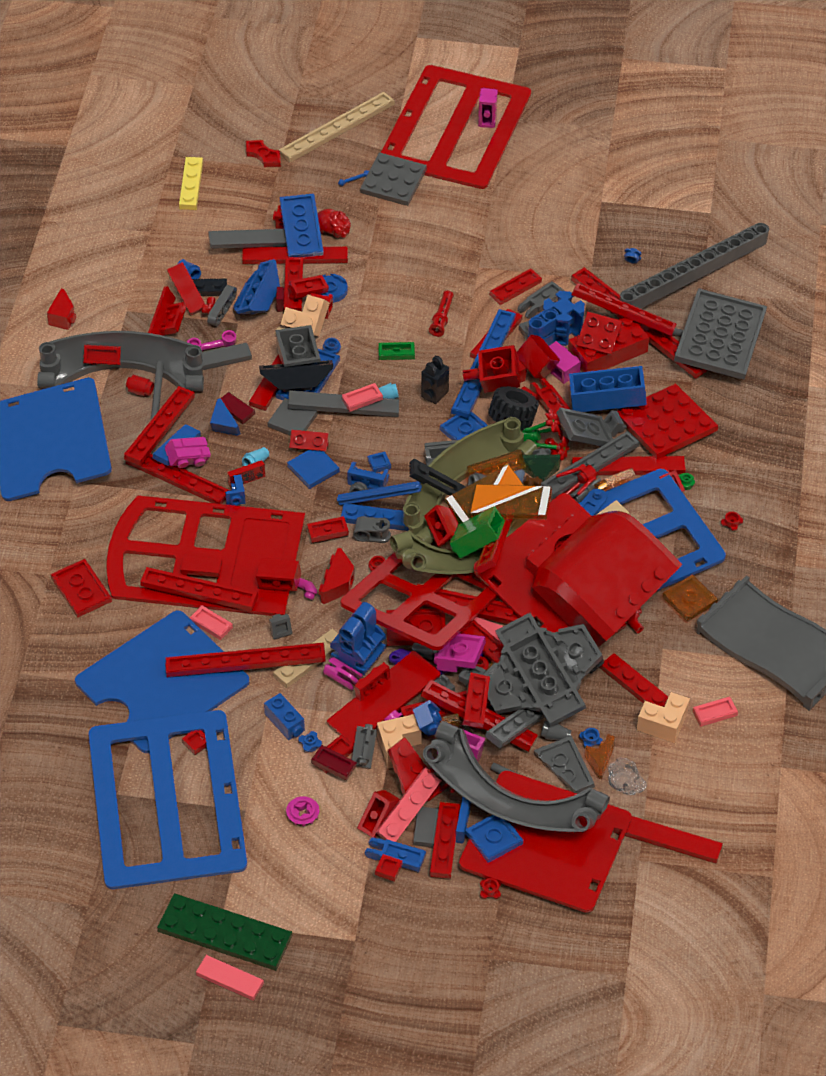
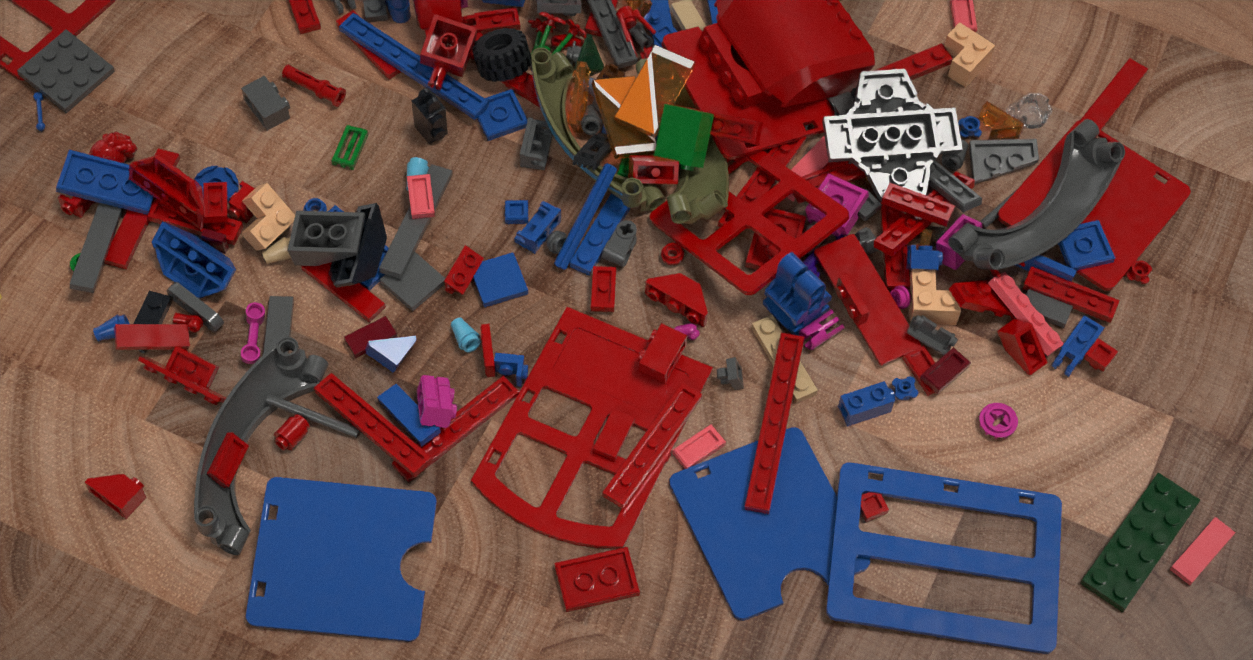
camera: 75 degrees left, 10 degrees up
none -> red wedge [129,155,205,230]
none -> dark grey brick [241,76,290,131]

